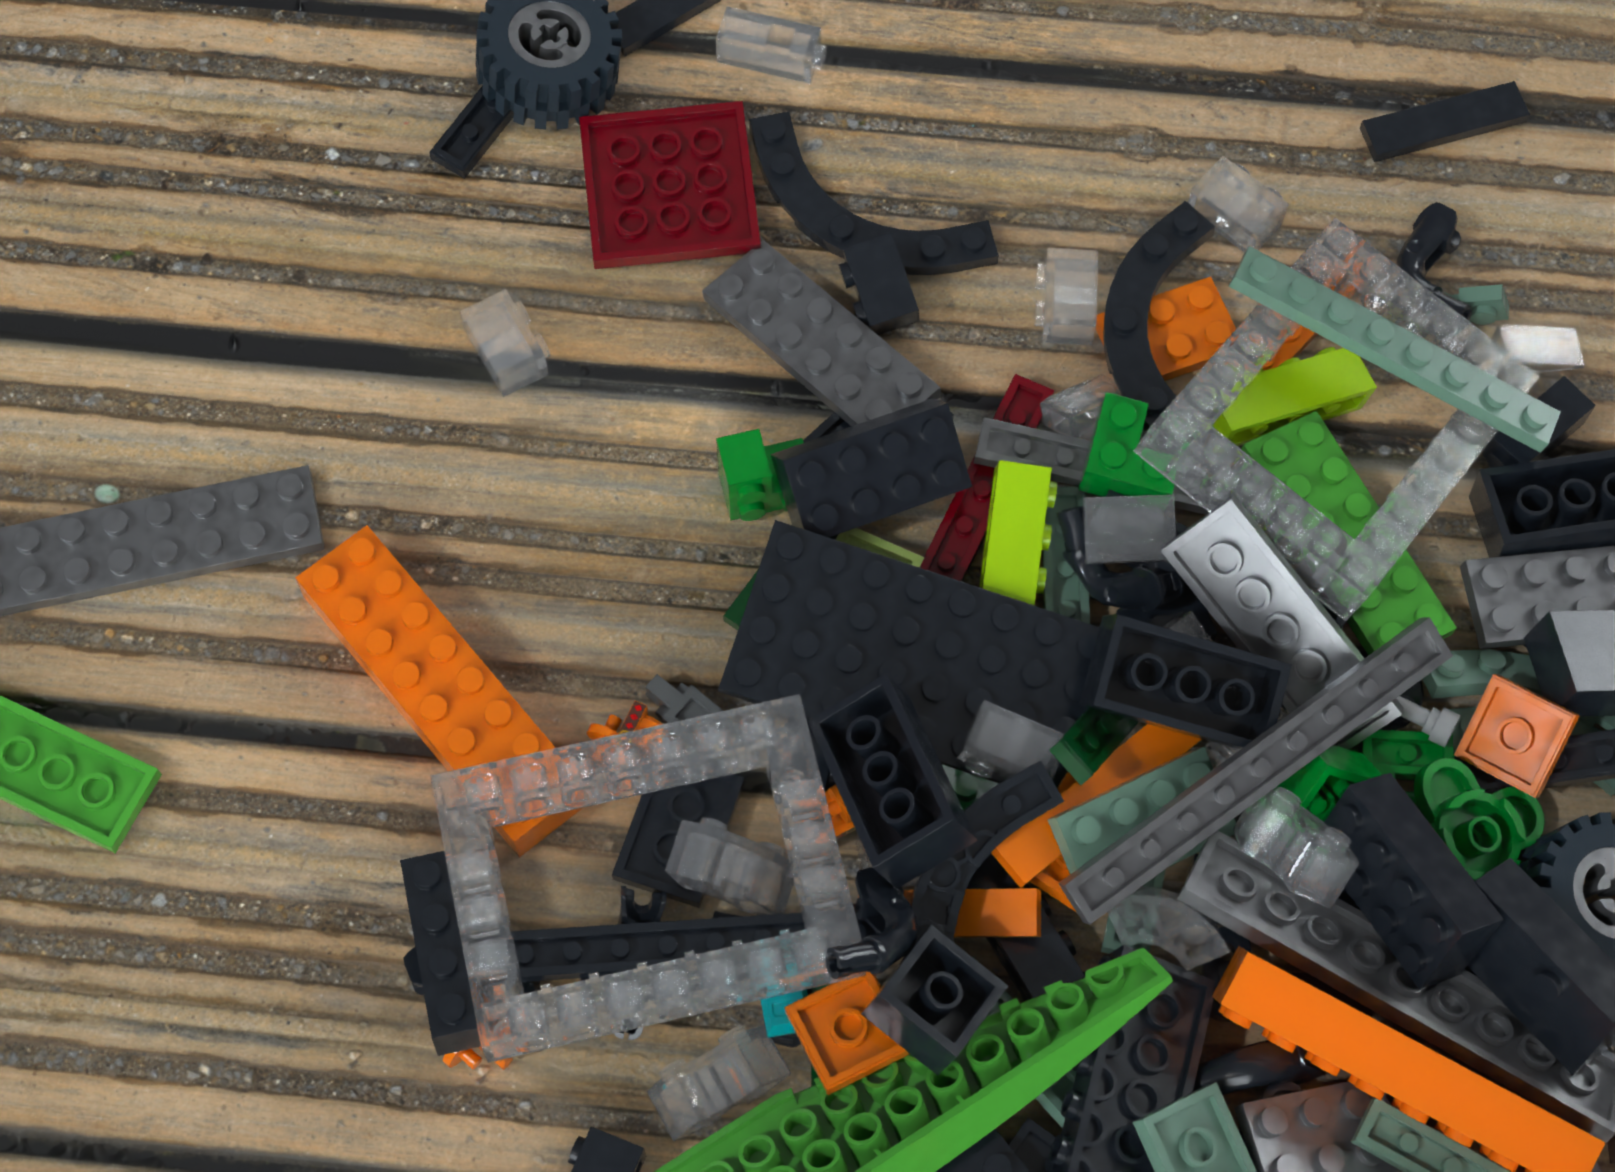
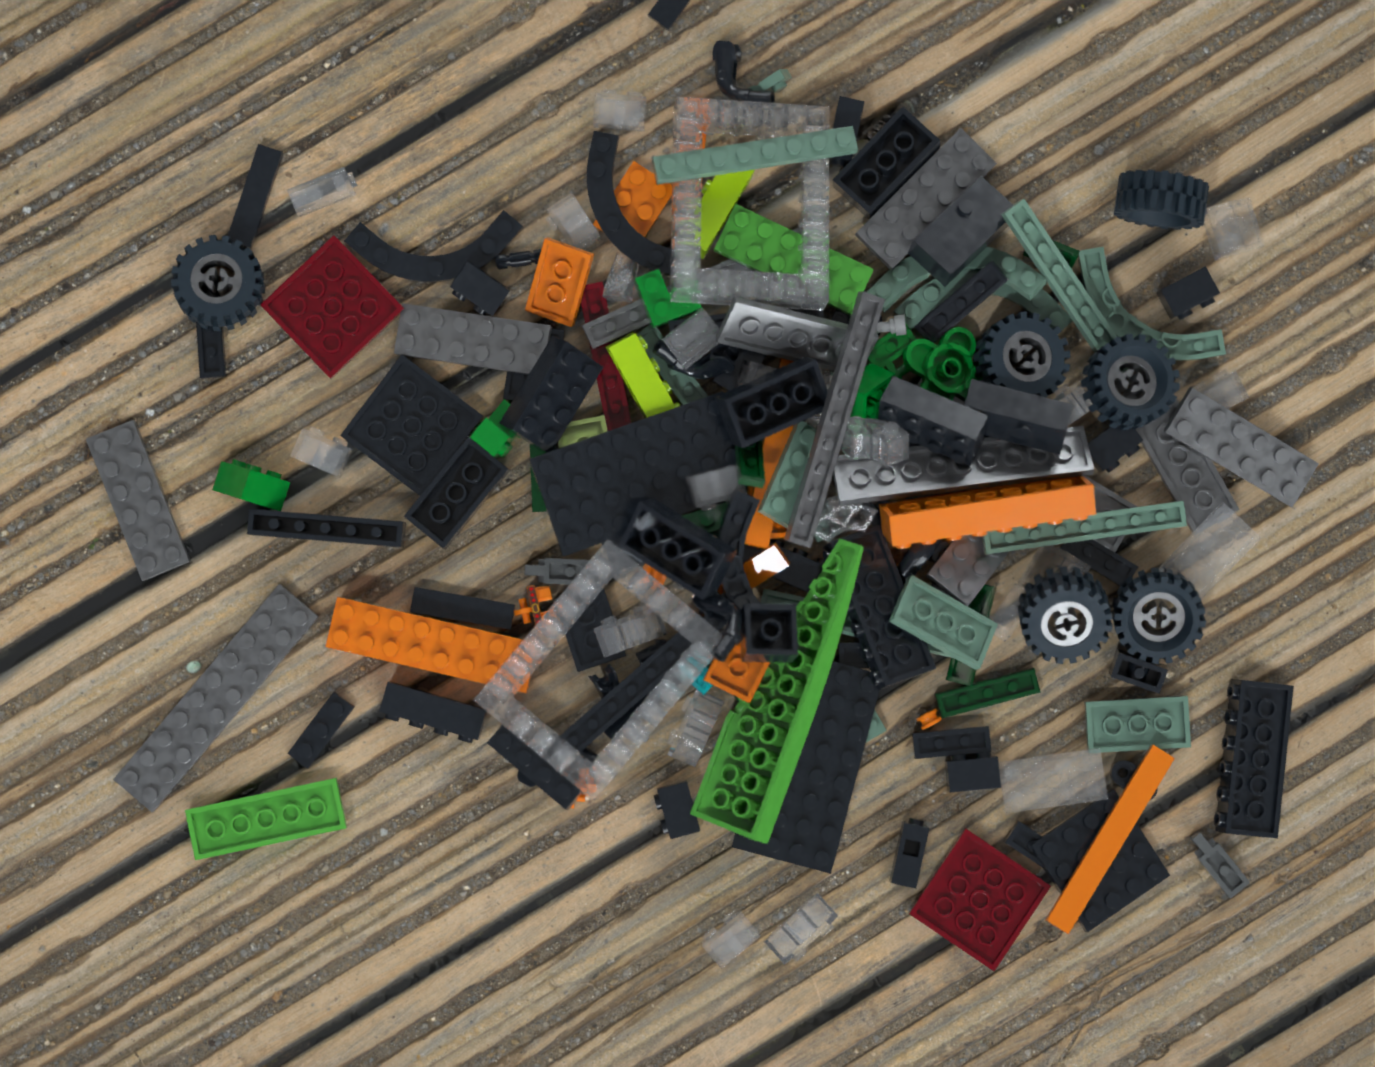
camera: 40 degrees left, 20 degrees up
orange plate [1454,674,1580,798] -> none
clear slope [1491,324,1585,376] -> none
none -> flat silver plate [86,420,191,581]
none -> green brick [212,459,290,511]
none -> black brick [247,509,406,548]
none -> black plate [287,692,355,769]
none -> black plate [340,355,484,496]
none -> black brick [379,681,488,743]
none -> black brick [404,437,510,549]
none -> black tile [410,587,515,630]
none -> black axle [495,249,541,270]
none -> orange plate [525,237,594,327]

